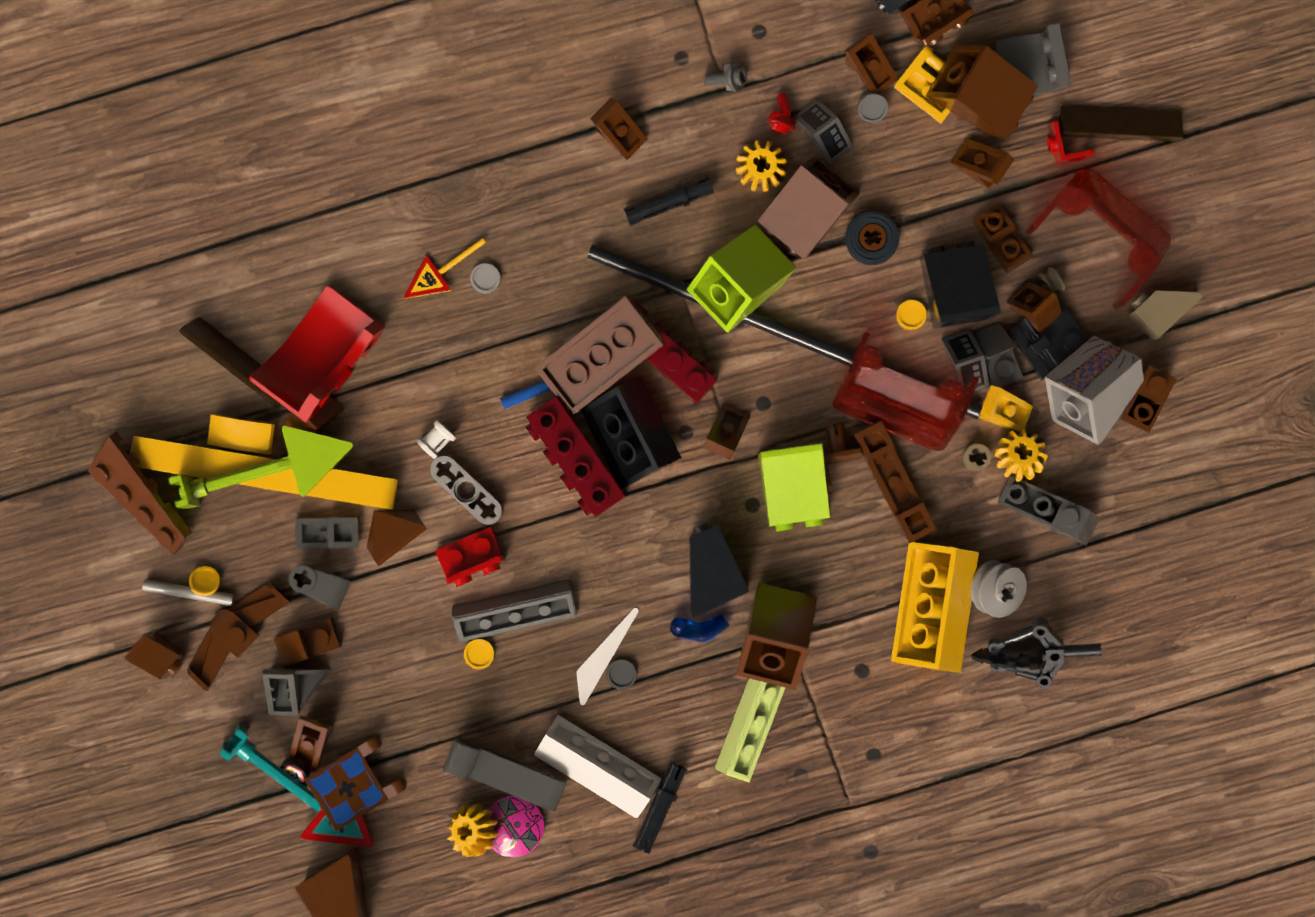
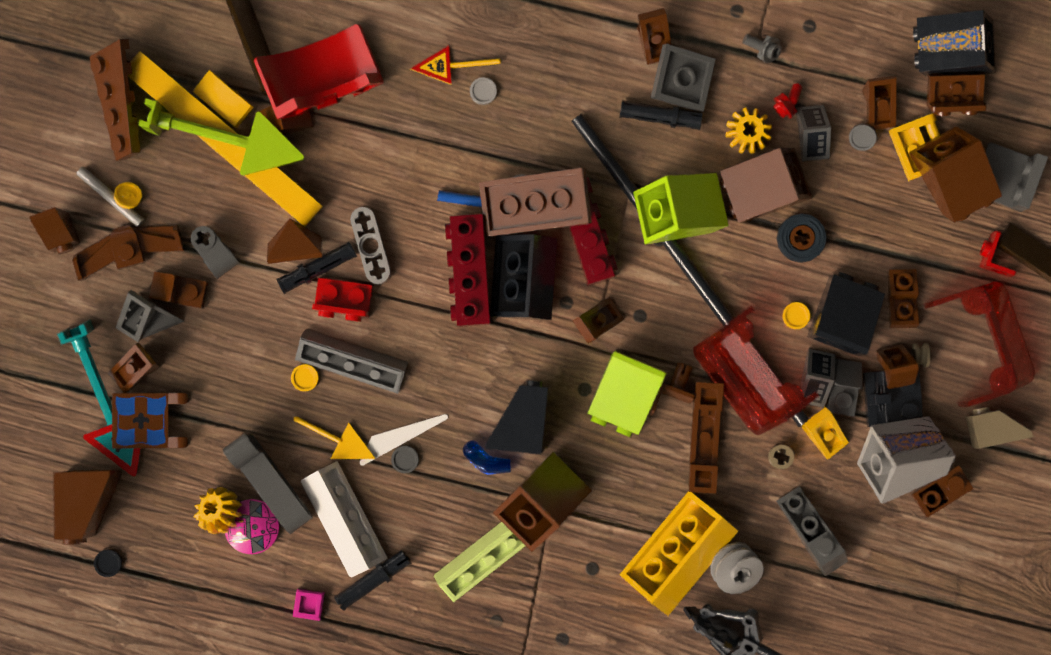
camera: 30 degrees right, 0 degrees up
black tile [280,757,310,785] -> none
dark grey slope [295,517,359,549] -> none
white bush [416,420,456,459] -> none
reddish brown slope [951,138,1014,188] -> none
yellow gear [995,429,1048,482] -> none
none -> black pin [276,241,357,294]
none -> yellow piece [293,416,376,459]
none -> dark pink tile [293,589,325,621]
none -> dark grey hinge [651,44,715,112]

